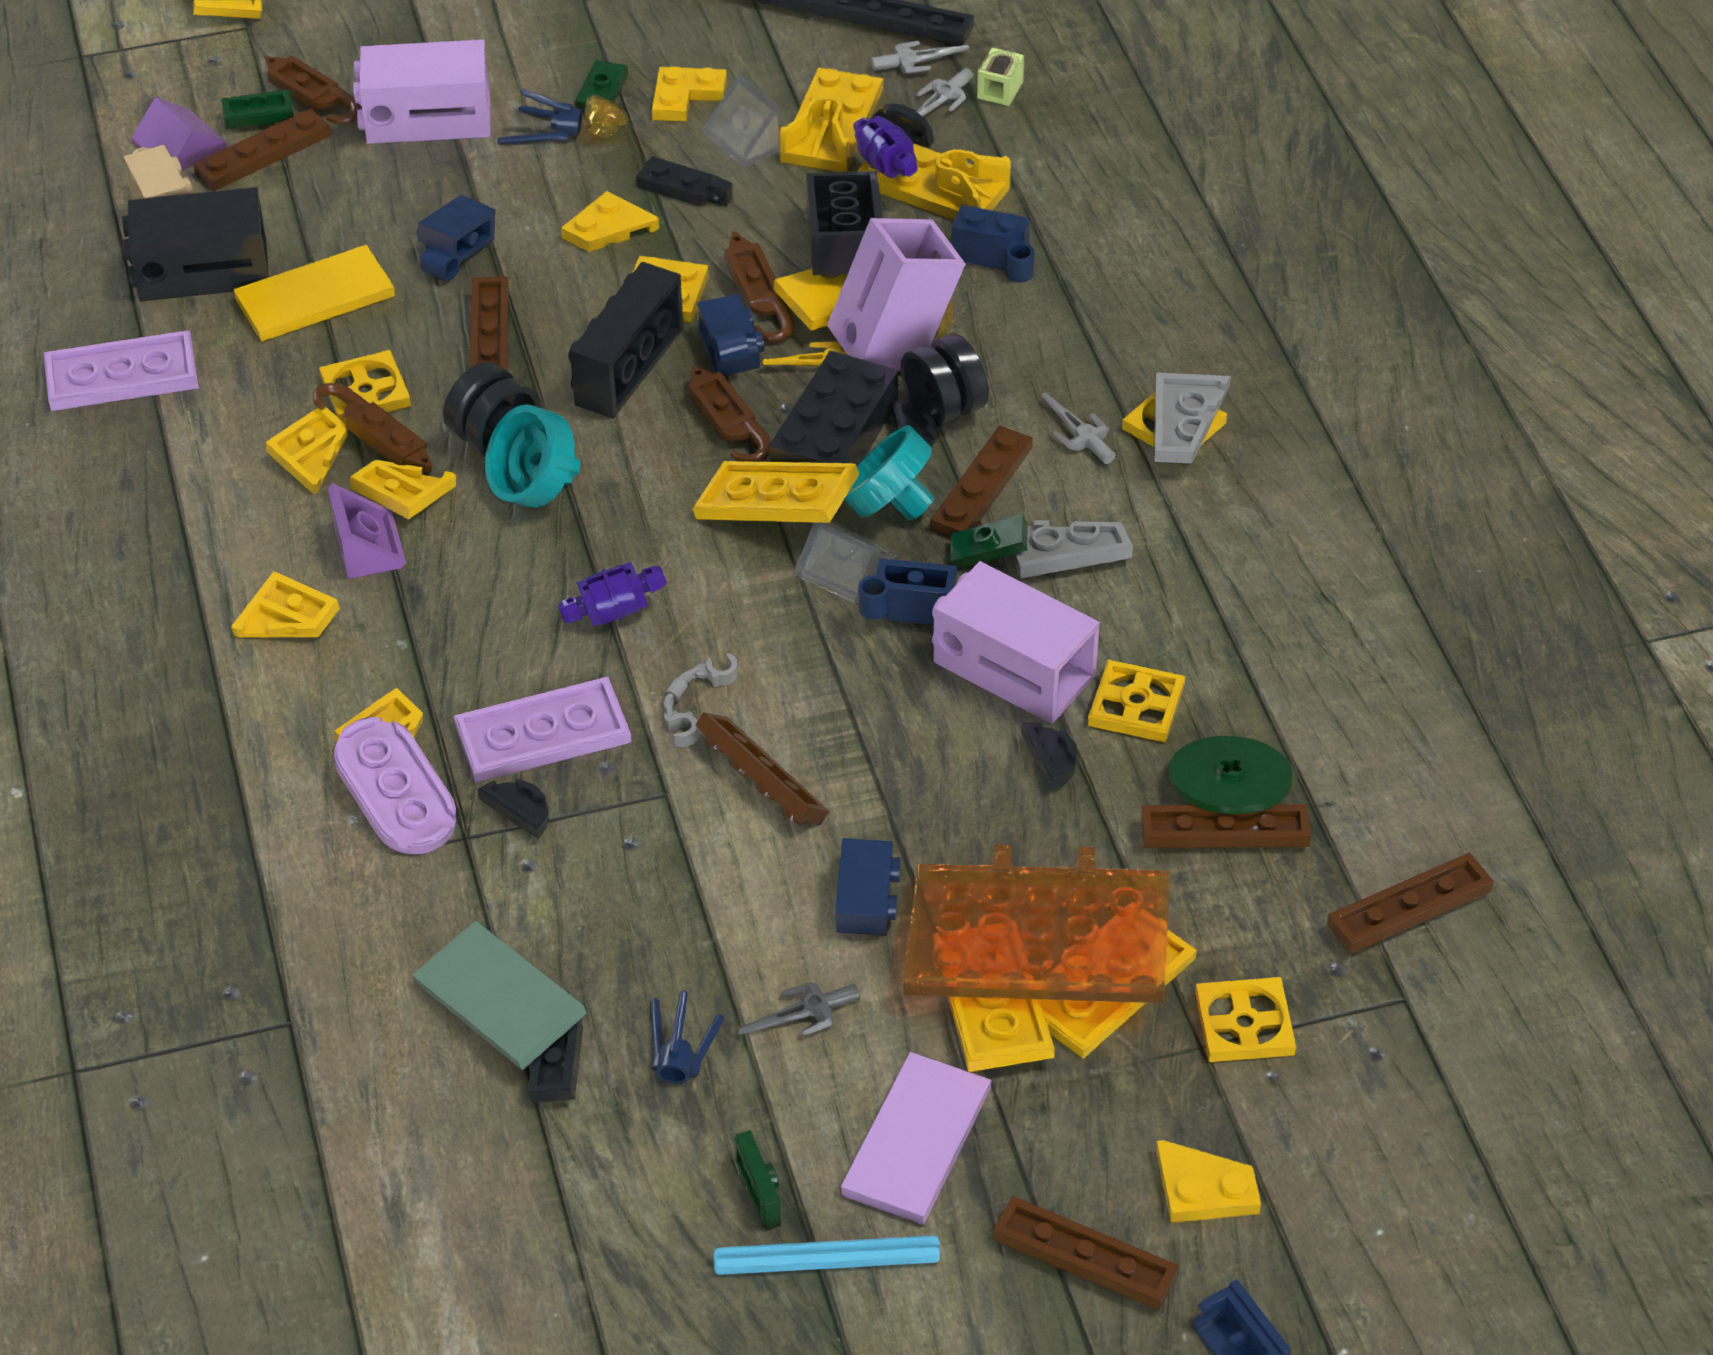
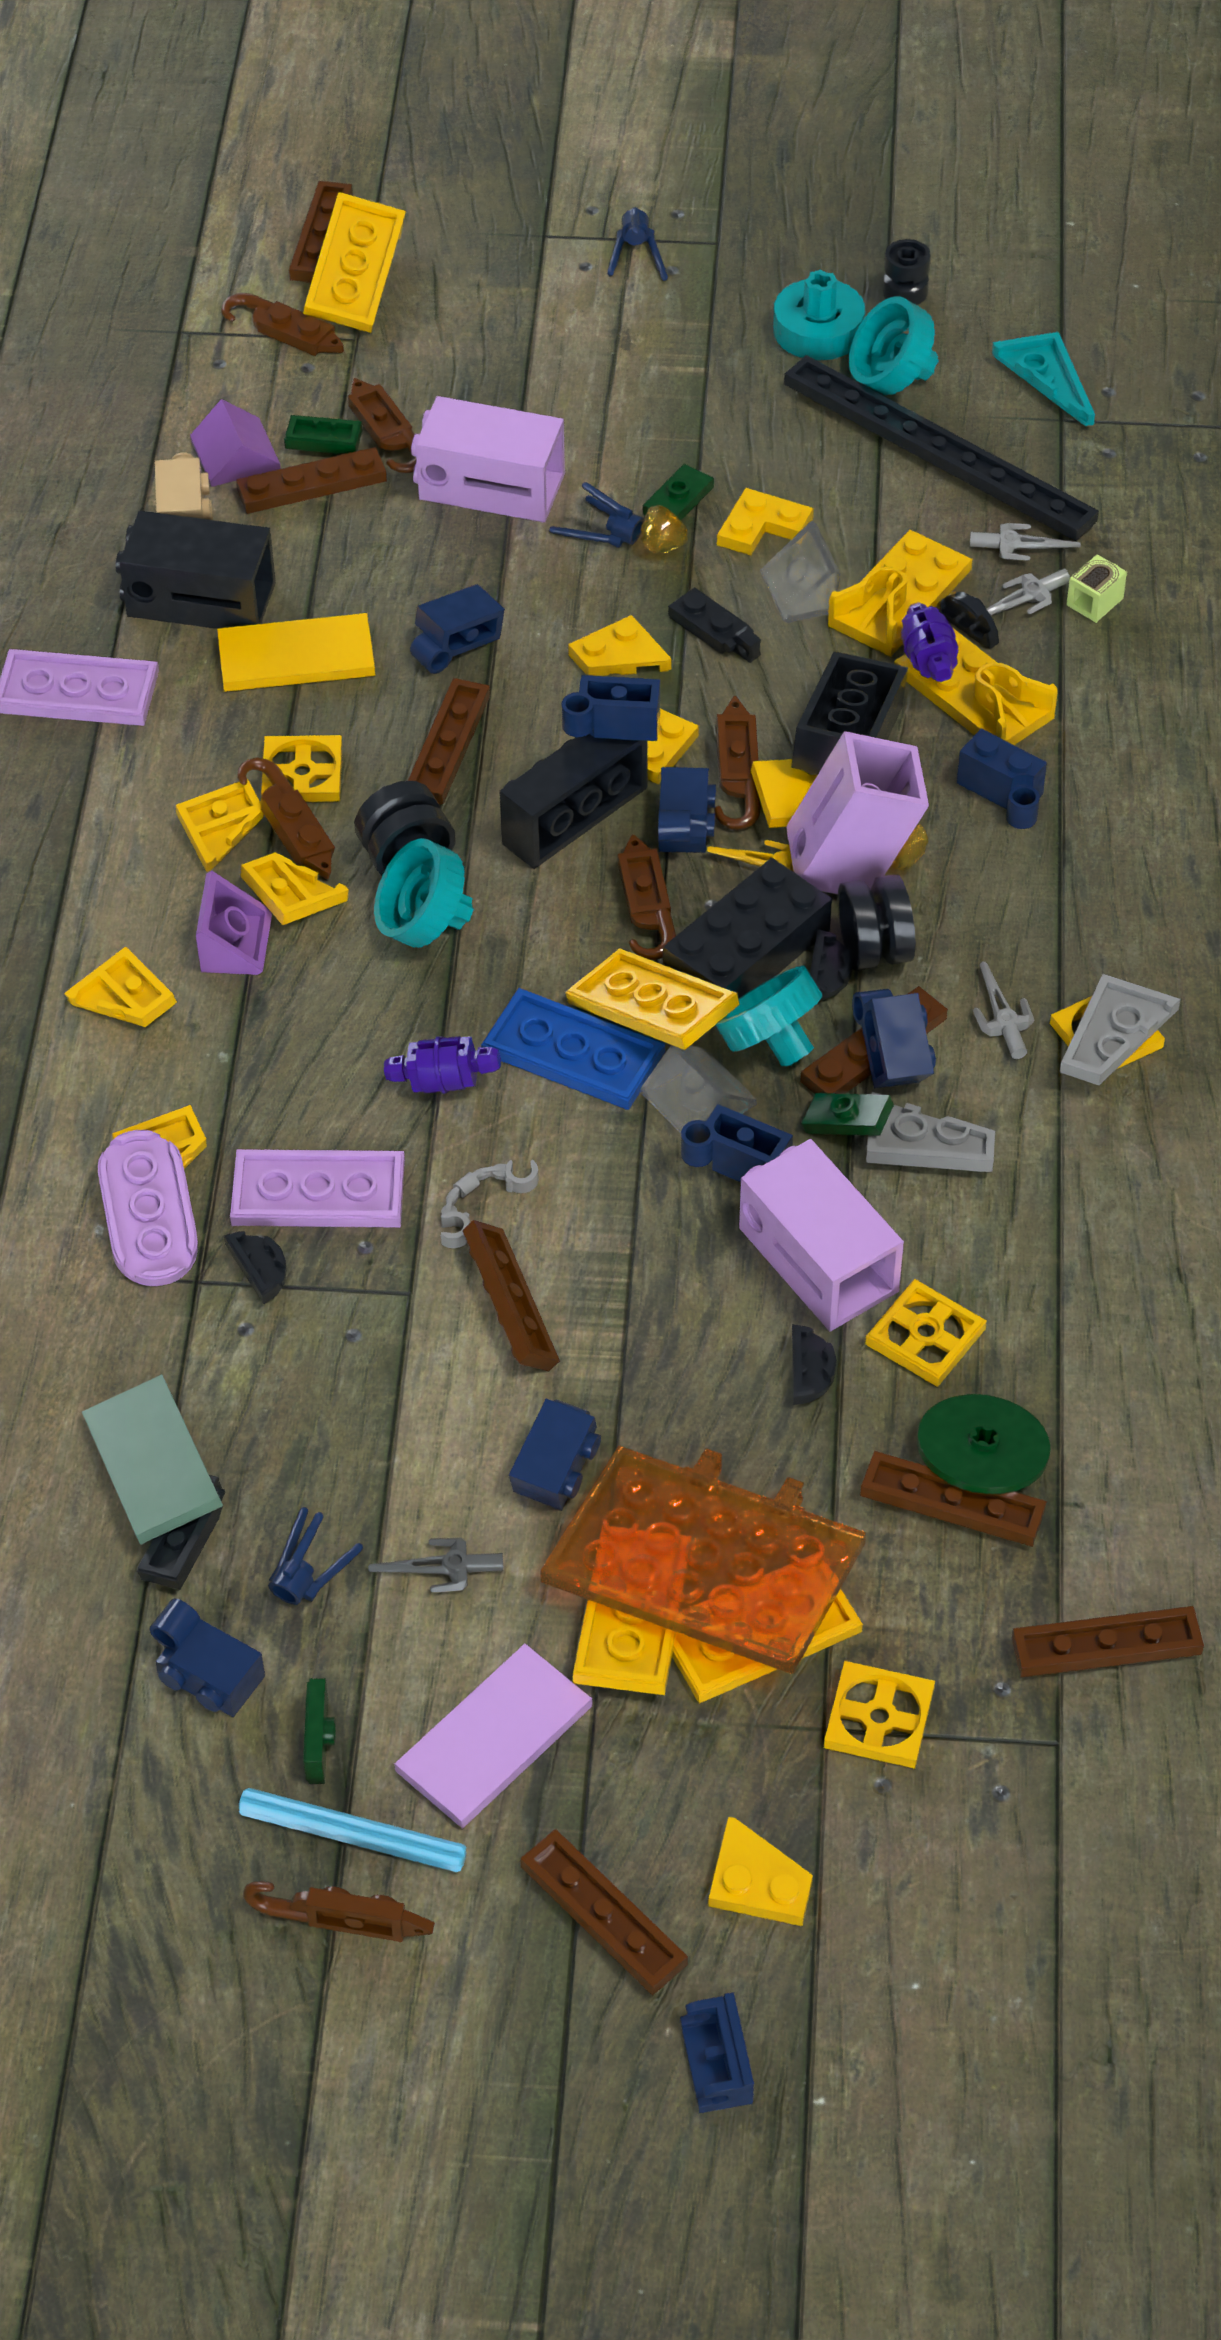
camera: 20 degrees right, 5 degrees up
none -> dark blue hinge [149,1598,265,1718]
none -> reddish brown plate [221,293,344,356]
none -> reddish brown plate [243,1881,435,1942]
none -> blue tile [481,988,665,1110]
none -> dark blue hinge [562,675,660,741]
none -> dark blue hinge [852,989,936,1089]

